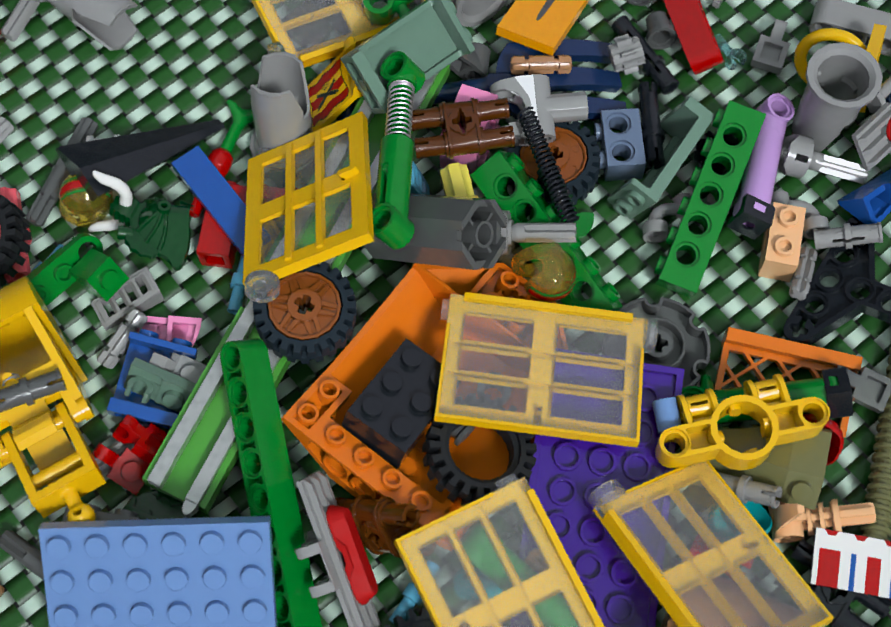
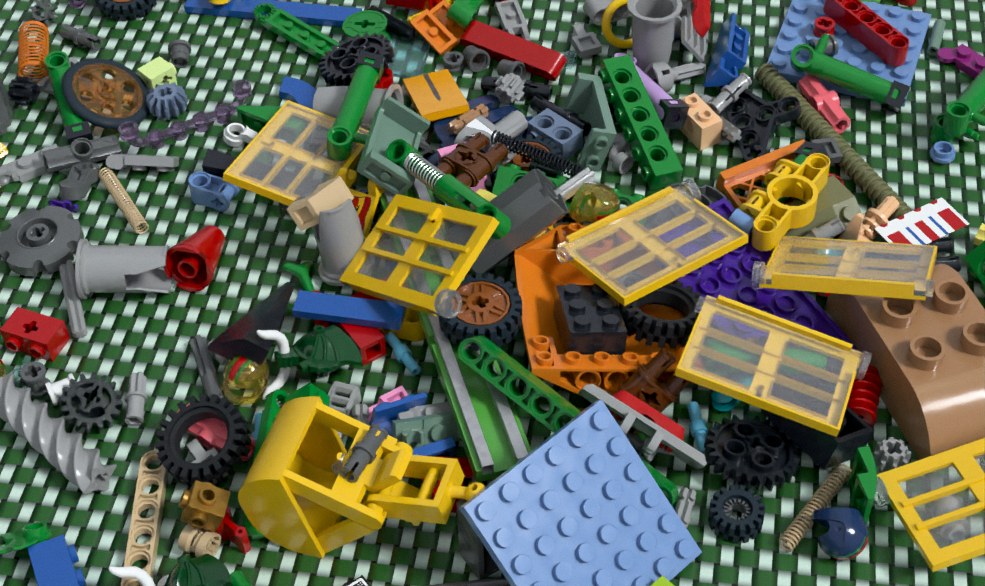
camera: 40 degrees left, 20 degrees down
none -> red cone [163,225,225,292]
none -> tan slope [287,176,354,231]

